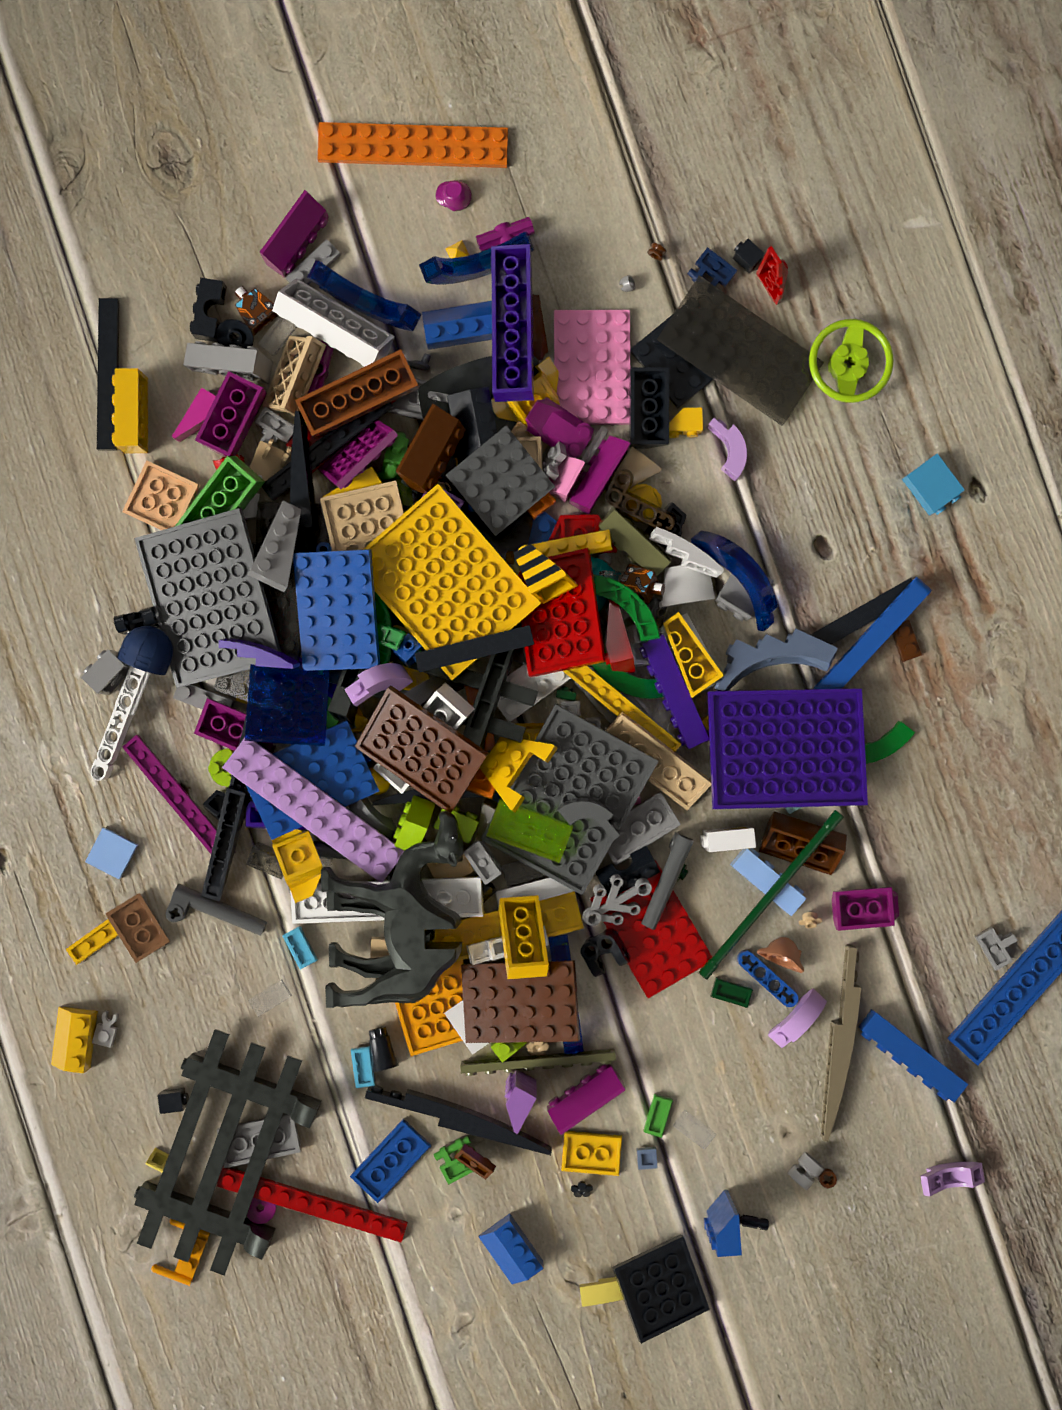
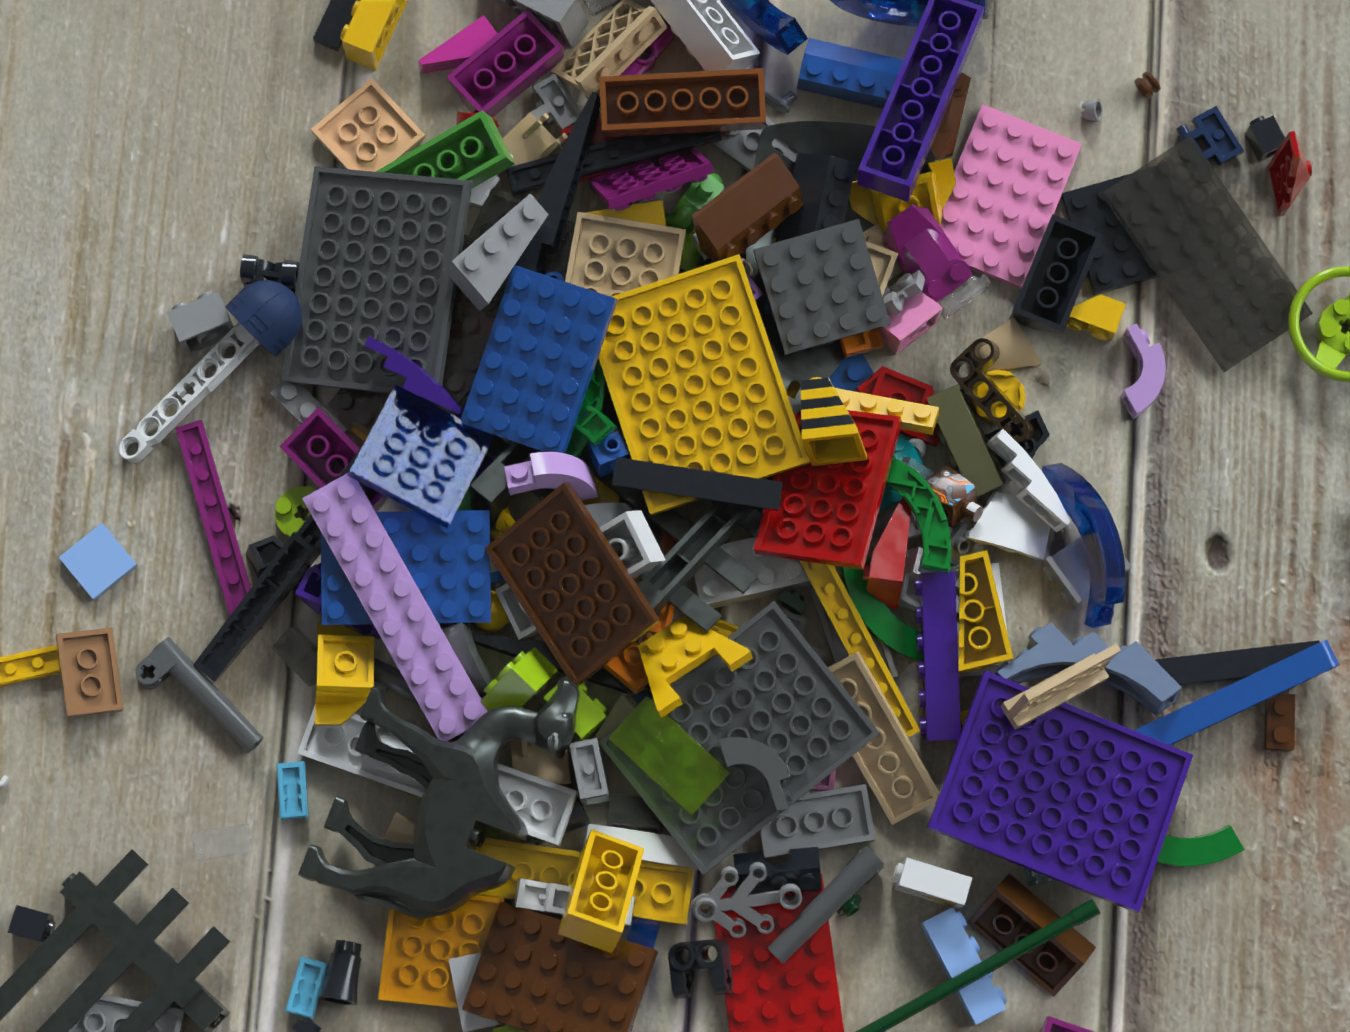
camera: 20 degrees right, 10 degrees down
magenta slope [568,435,631,515] -> none
none -> tan fence [1000,643,1121,730]

